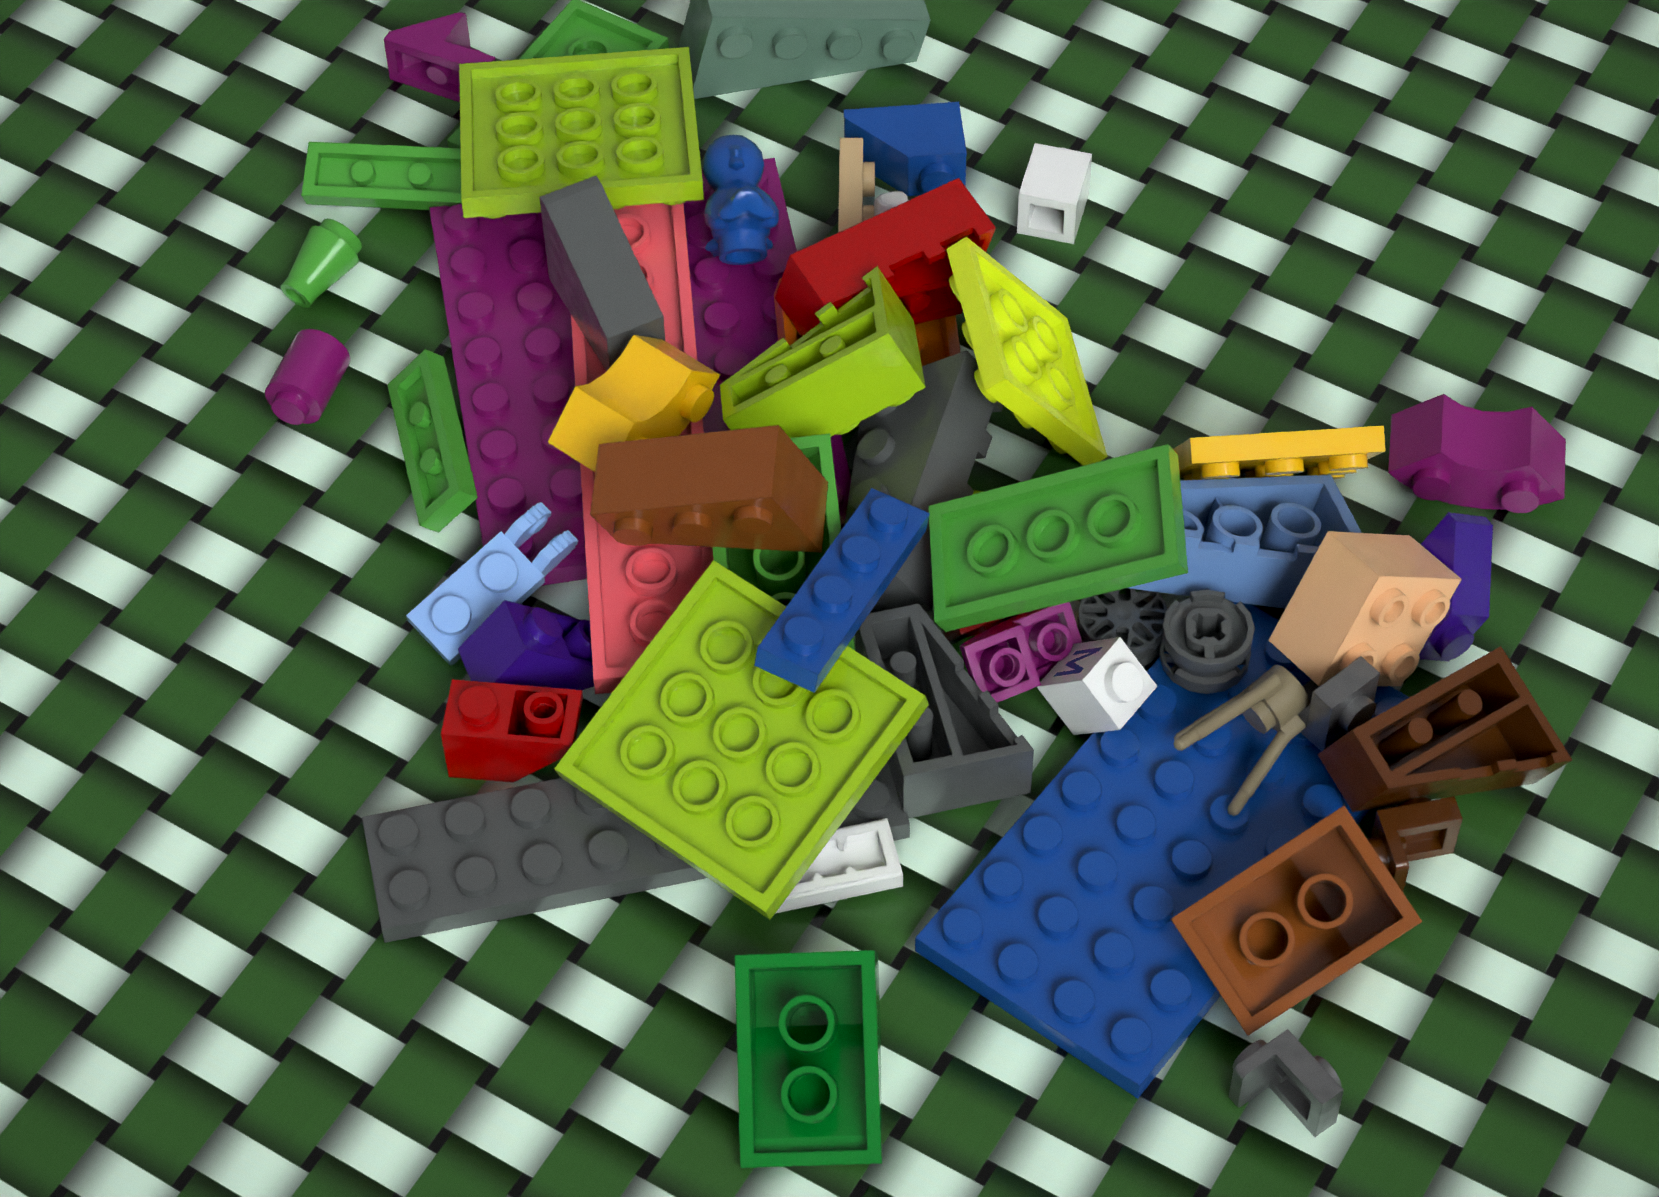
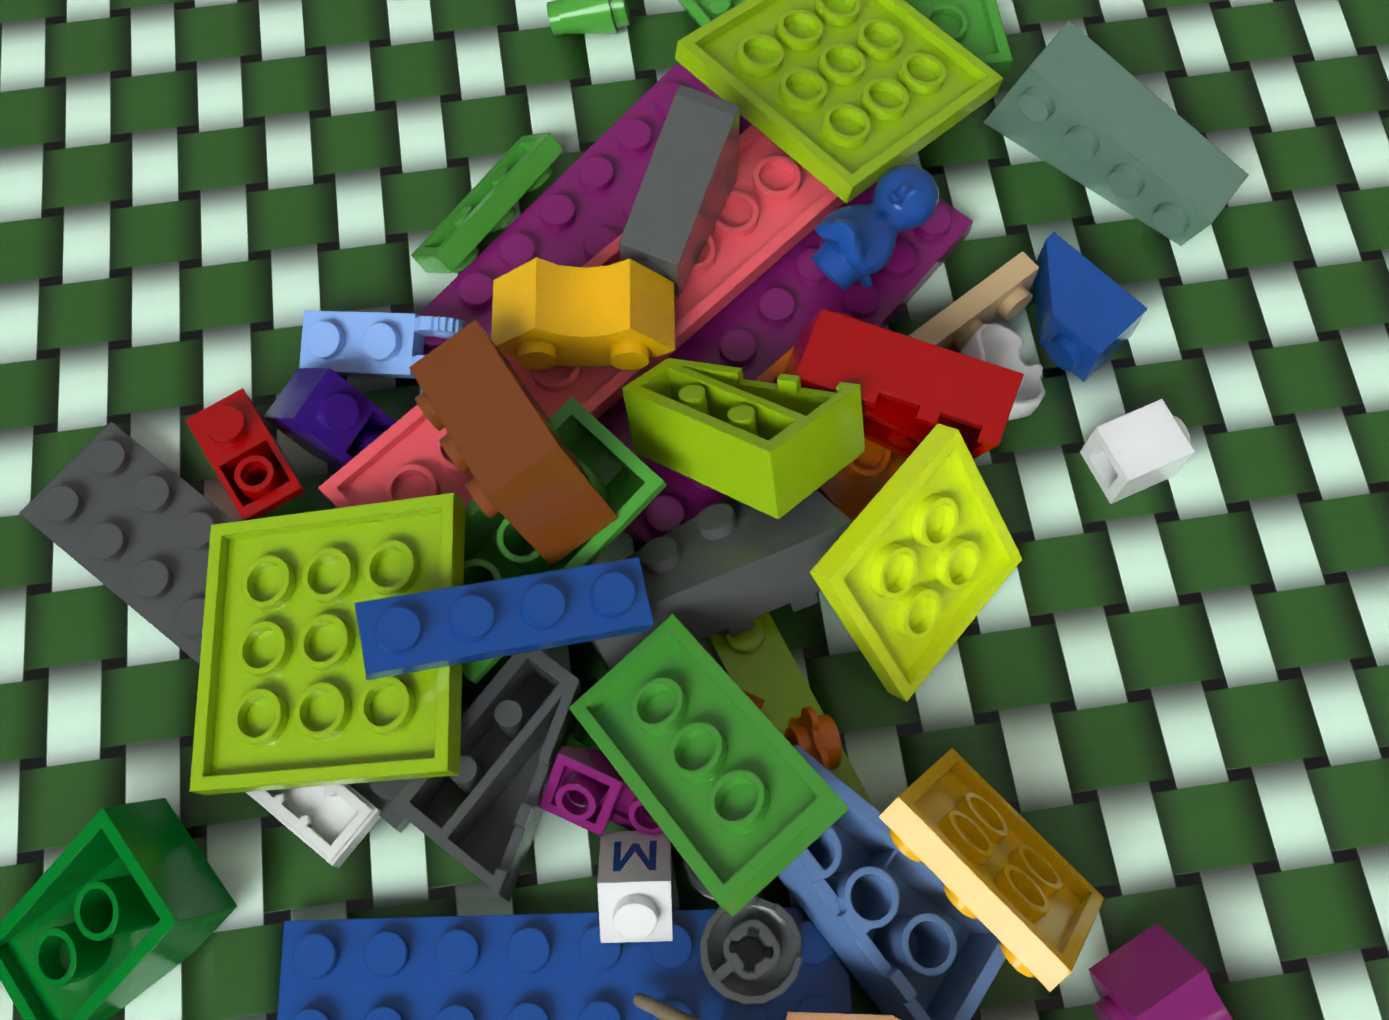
camera: 50 degrees right, 15 degrees up
magenta brick [265,329,351,425] -> none

